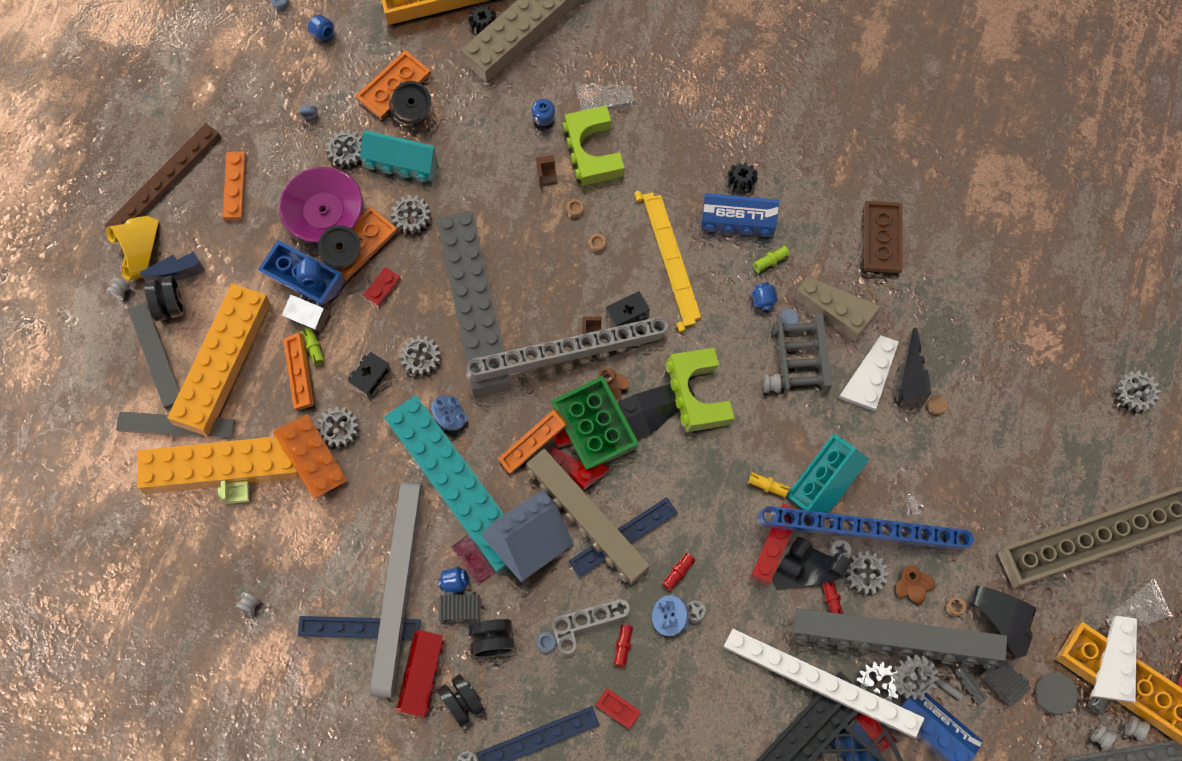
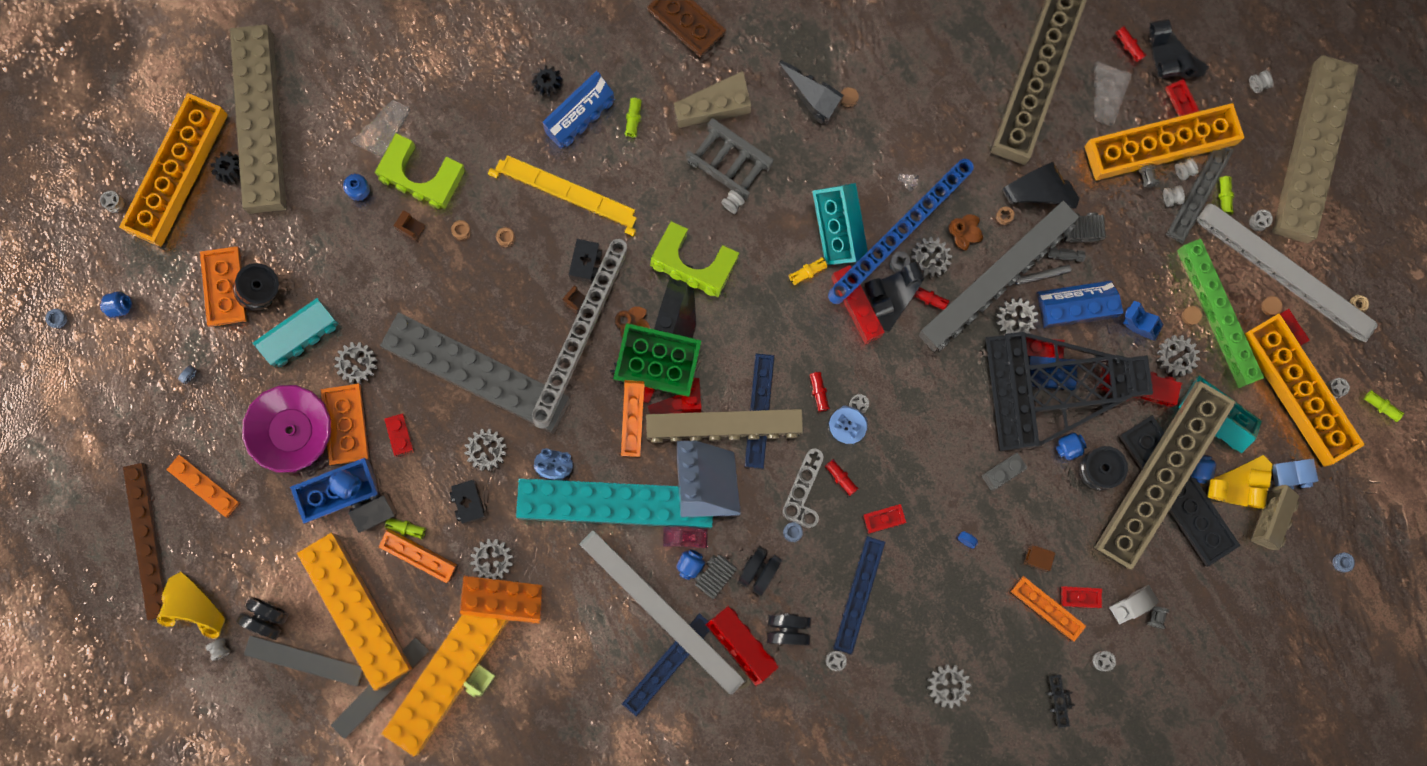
camera: 55 degrees left, 10 degrees up
dark blue slope [140,251,205,283] -> none
light grey wheel [235,592,261,615] -> none
black wheel [318,225,361,270] -> none
light grey gear [325,129,362,168] -> none
white plate [724,629,924,739] -> none
blue head [751,282,778,311] -> none
sand blue tile [780,308,799,325] -> none
white wing [839,335,898,411] -> none
light grey gear [892,654,939,700] -> none
dark grey tile [1035,673,1078,715] -> none
white wing [1090,616,1137,703] -> none

